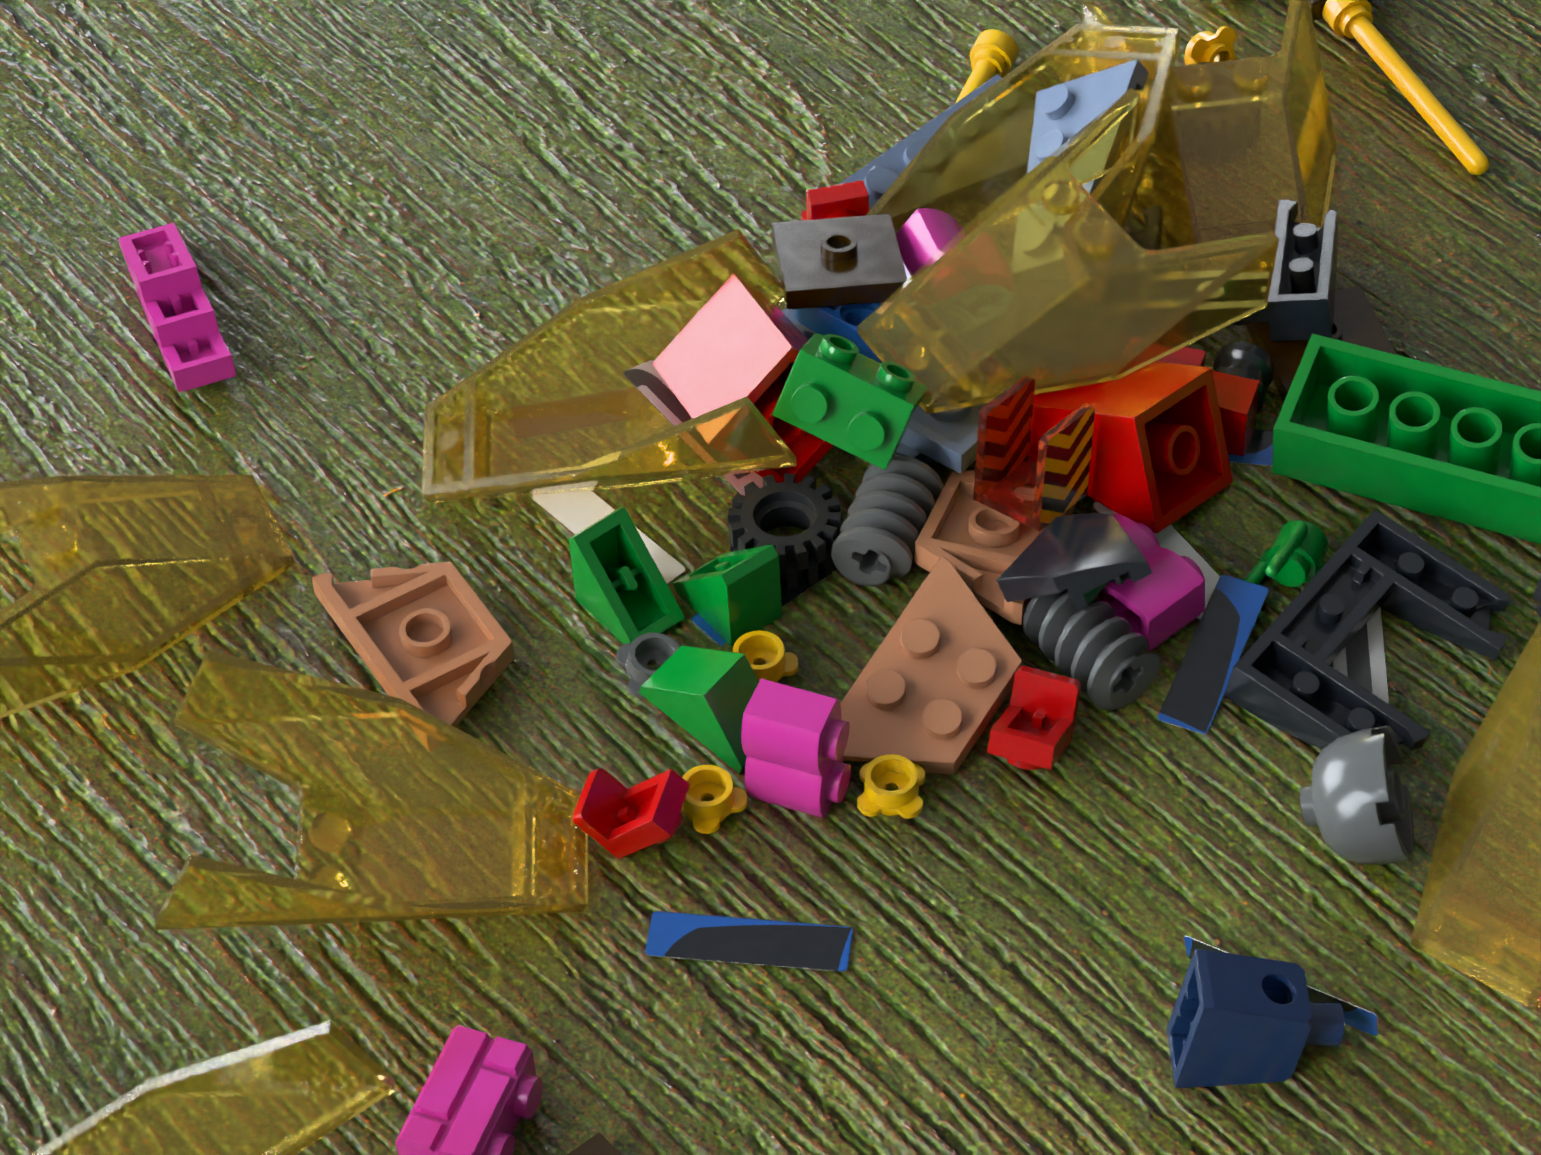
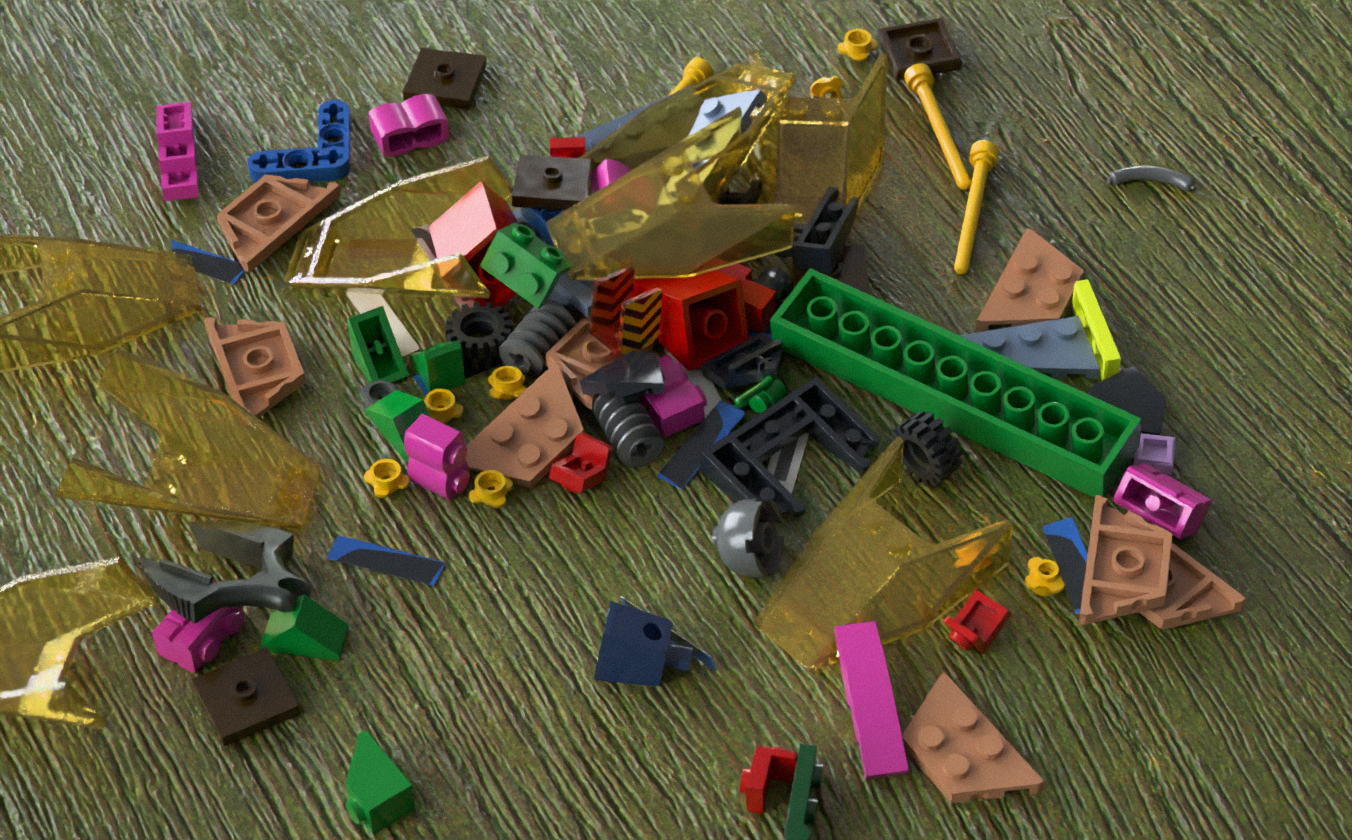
camera: 10 degrees right, 0 degrees up
red bracket [572,768,690,859] -> none
none -> pearl dark grey piece [137,520,312,624]
none -> black sticker [171,240,245,284]
none -> nougat wing [217,175,341,273]
none -> blue beam [247,100,351,183]
none -> green slope [260,594,349,661]
none -> dark pink brick [369,94,449,157]
none -> dark brown plate [403,48,487,109]
none -> yellow plate [488,366,527,400]
none -> black slope [702,332,785,389]
none -> yellow piece [954,140,999,275]

